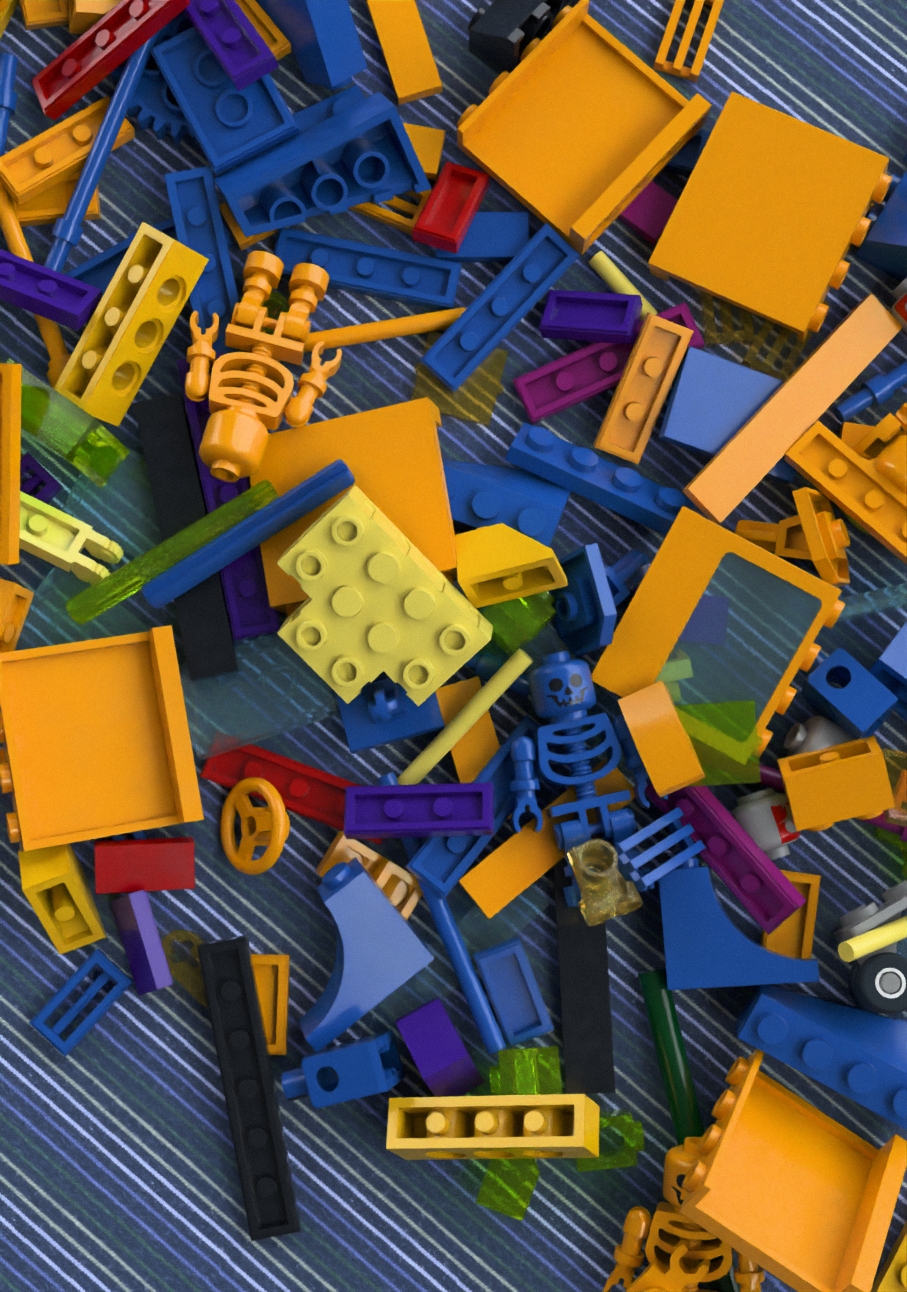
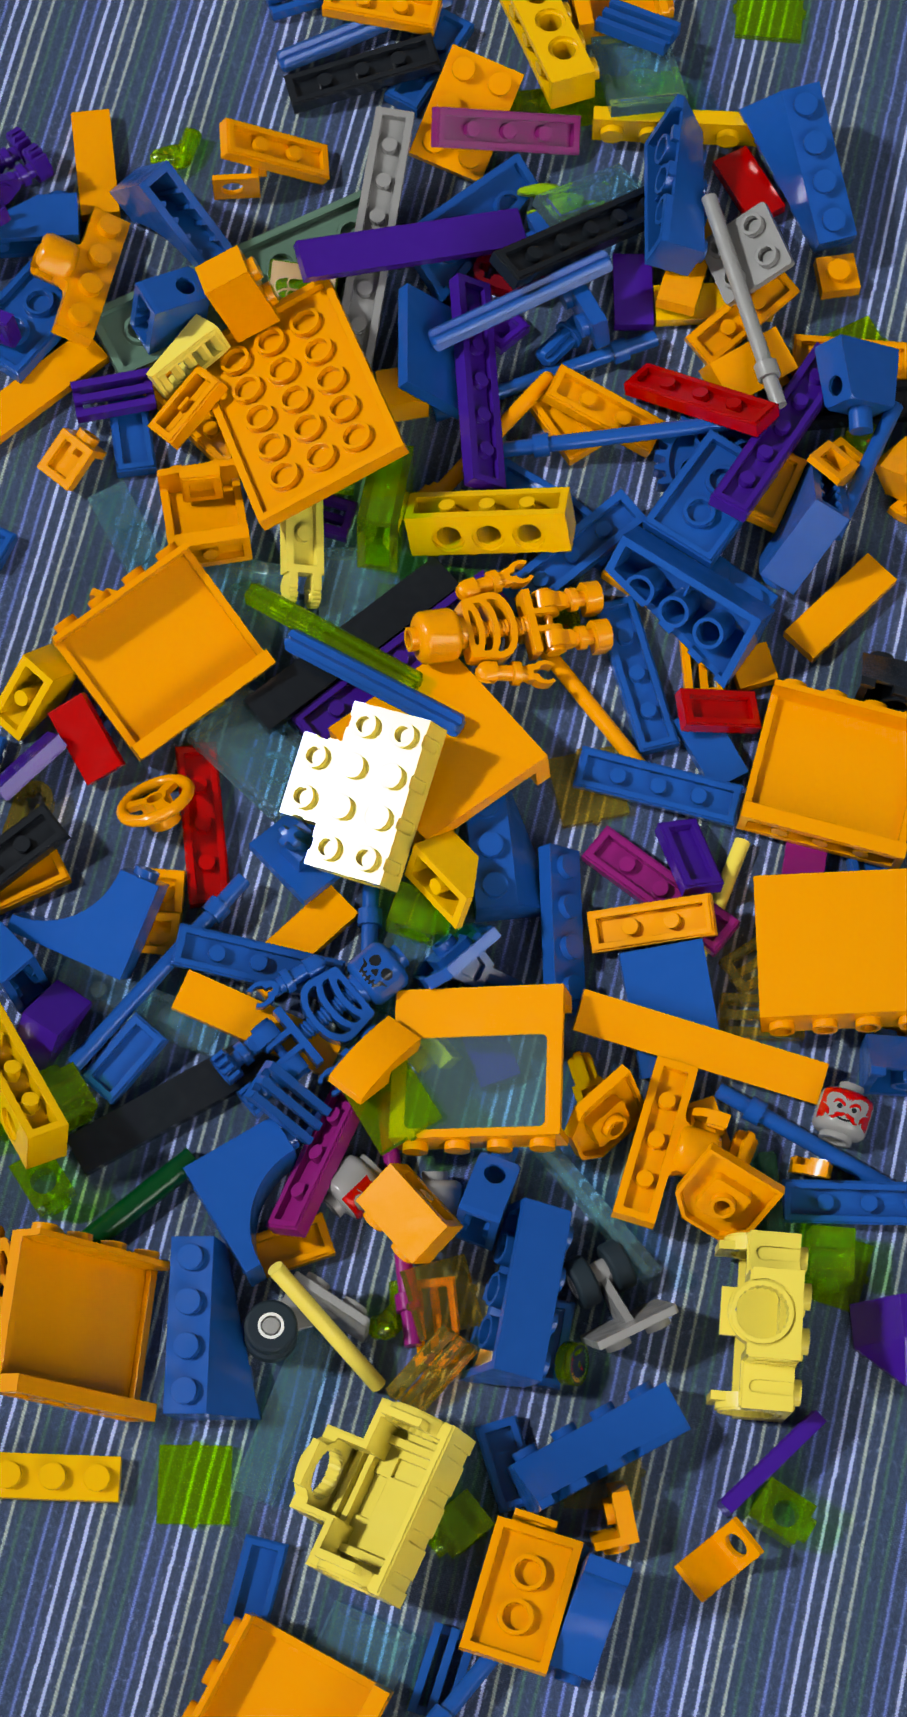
camera: 60 degrees right, 10 degrees down
dark purple tile [344,782,494,839] -> none
light yellow bar [397,648,533,785] -> none
clear yellow plate [567,839,643,926] -> none

